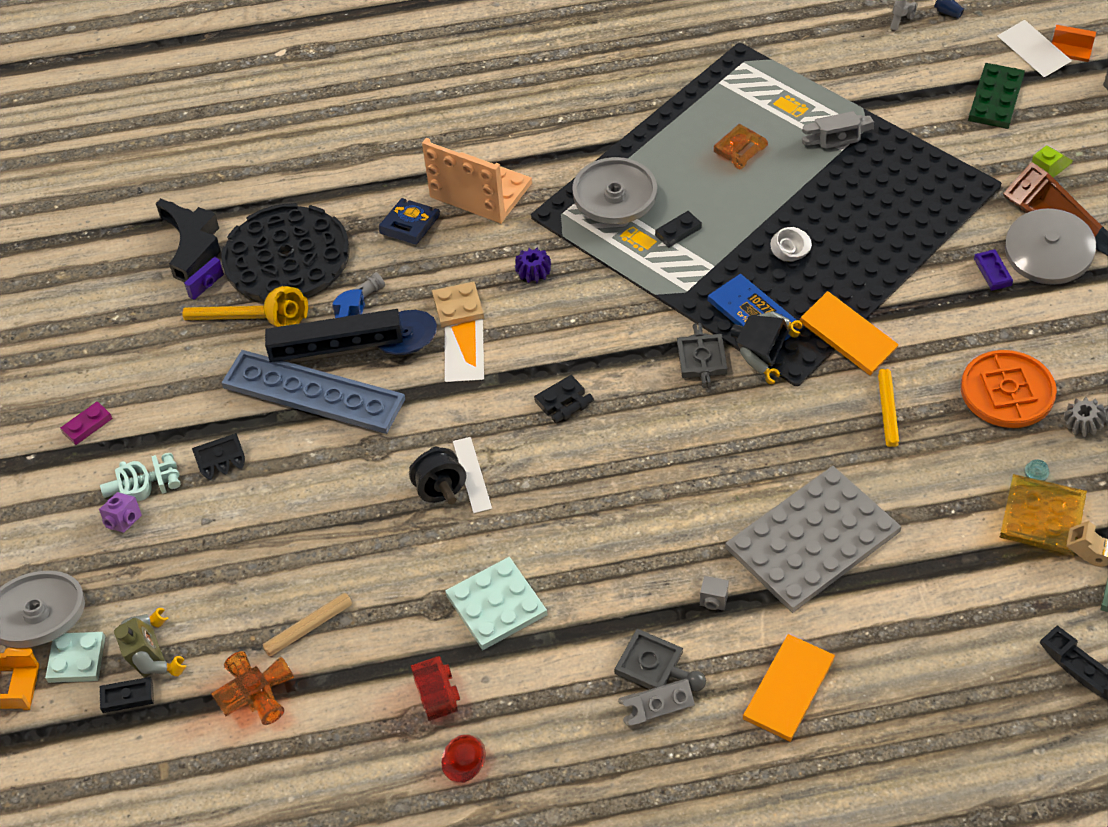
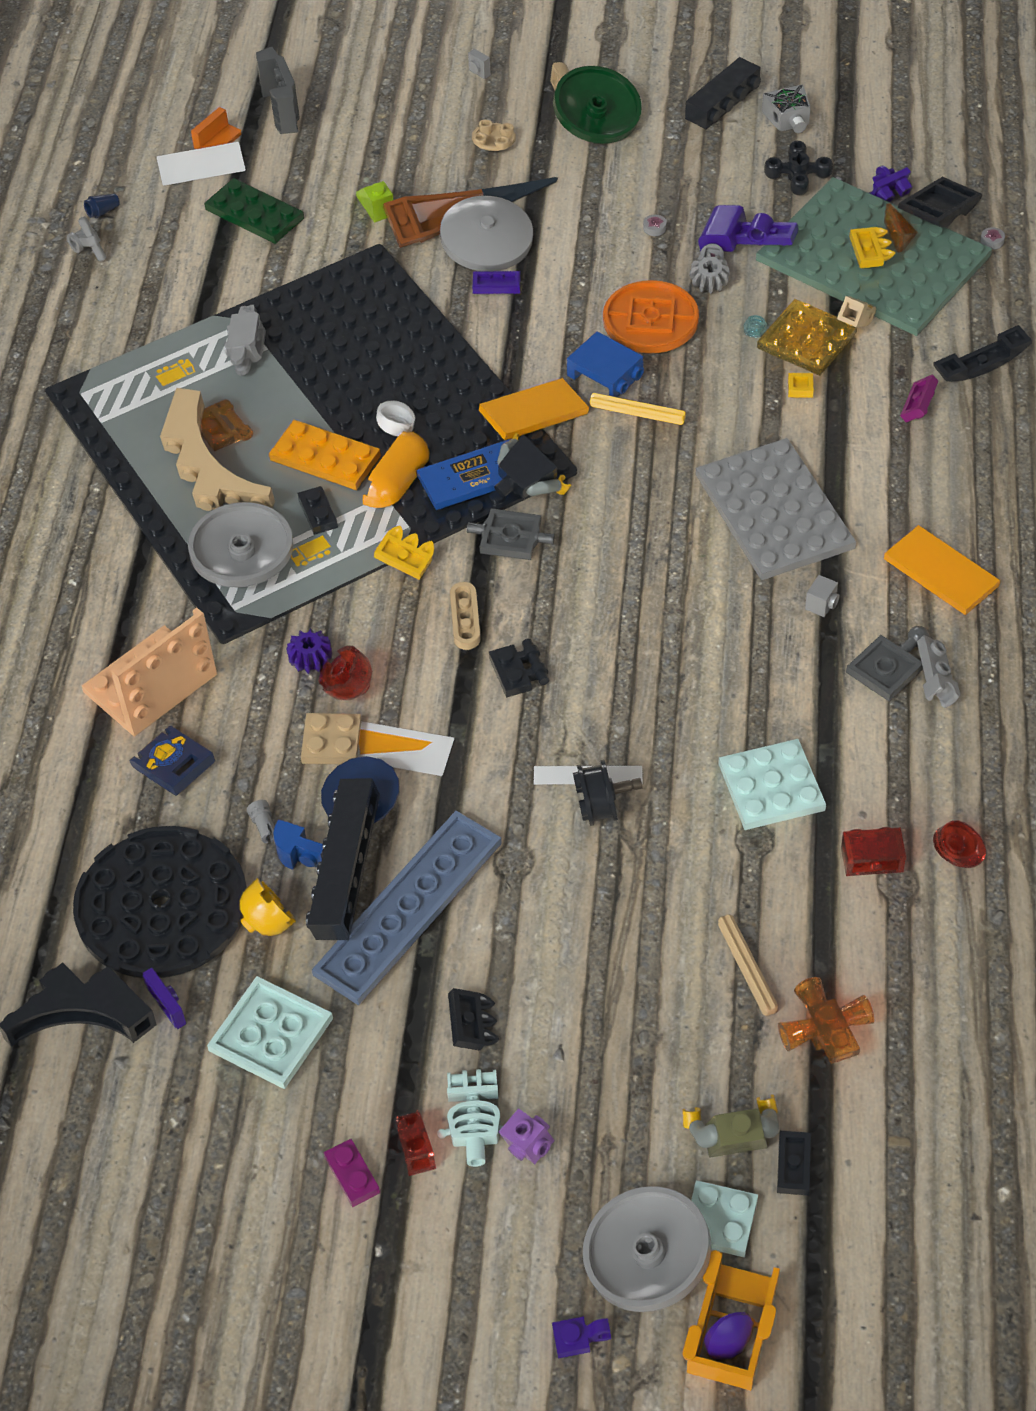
camera: 75 degrees left, 0 degrees up
yellow axle [182,306,266,320] -> none
none -> tan arch [160,388,275,511]
none -> light aqua plate [207,976,333,1089]
none -> light orange plate [269,420,381,491]
none -> clear red cylinder [319,645,373,701]
none -> light orange brick [363,431,429,508]
none -> yellow plate [374,526,434,580]
none -> clear red leg [395,1111,436,1176]
none -> tan plate [450,582,480,650]
none -> blue panel [567,331,644,397]
none -> yellow plate [788,373,814,398]
none -> magenta plate [900,374,939,422]

